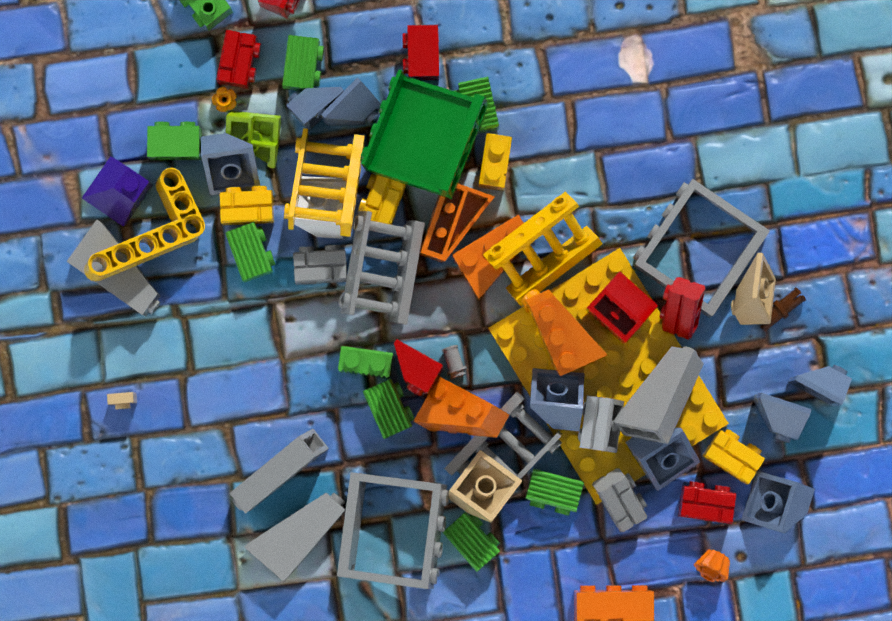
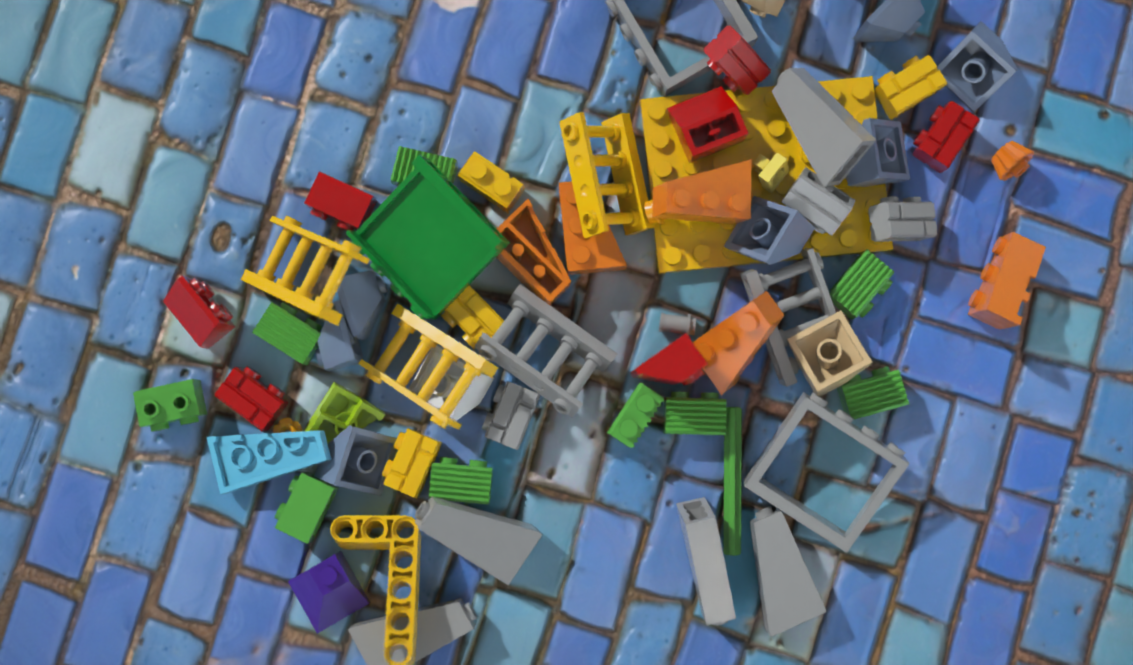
camera: 70 degrees left, 0 degrees up
none -> medium azure wing [207,430,332,494]
none -> yellow fence [241,216,370,326]
none -> light grey slope [414,496,542,585]
none -> bright green axle [723,407,742,556]
none -> light yellow tile [753,153,790,194]

